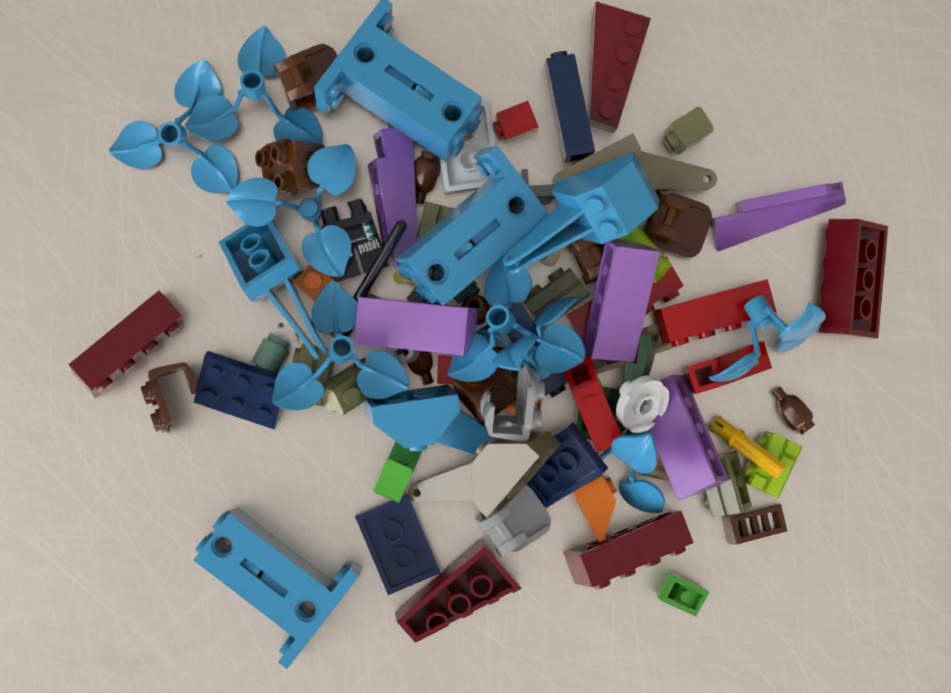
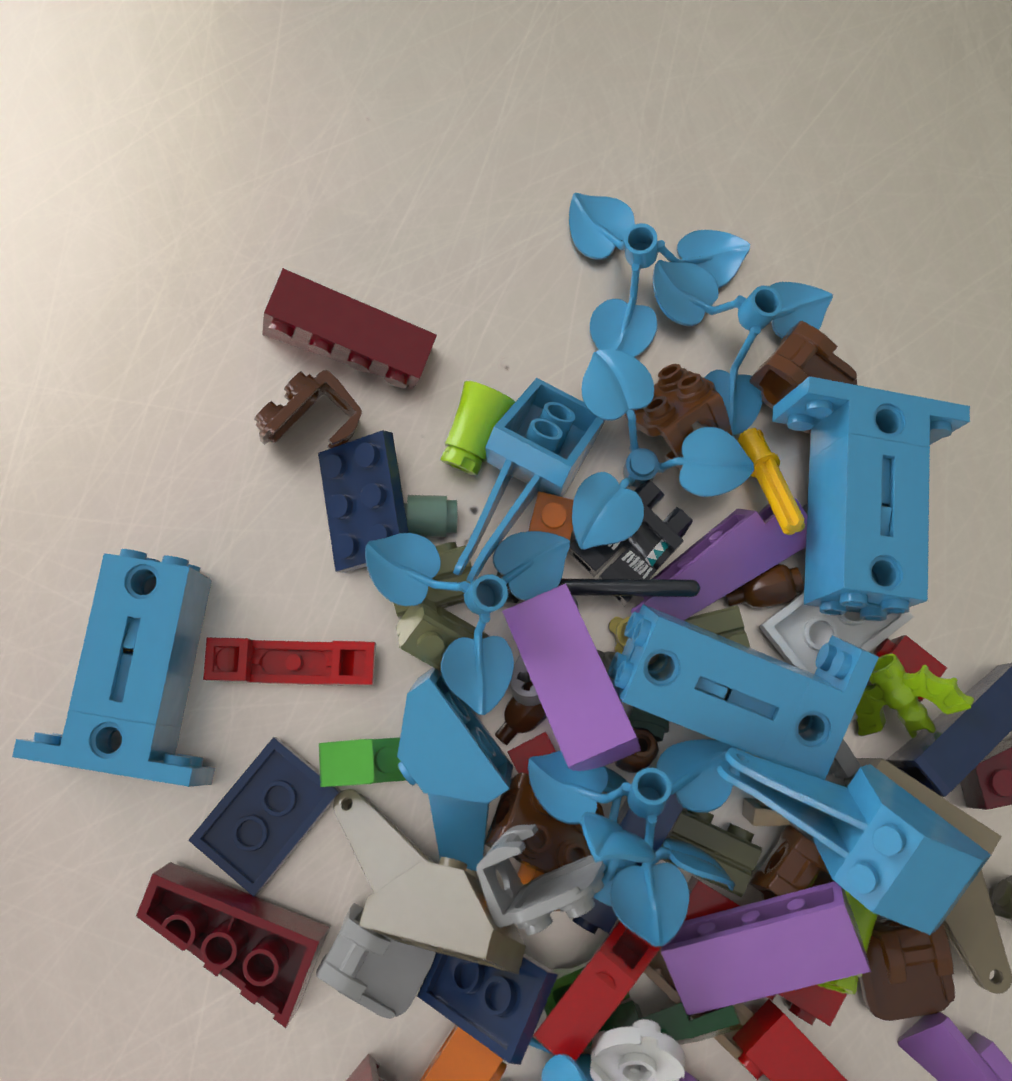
camera: 70 degrees right, 10 degrees down
none -> red slope [203,637,376,685]
none -> lime plant [440,381,515,476]
none -> yellow axle [738,428,805,535]
none -> lime animal [855,654,974,738]

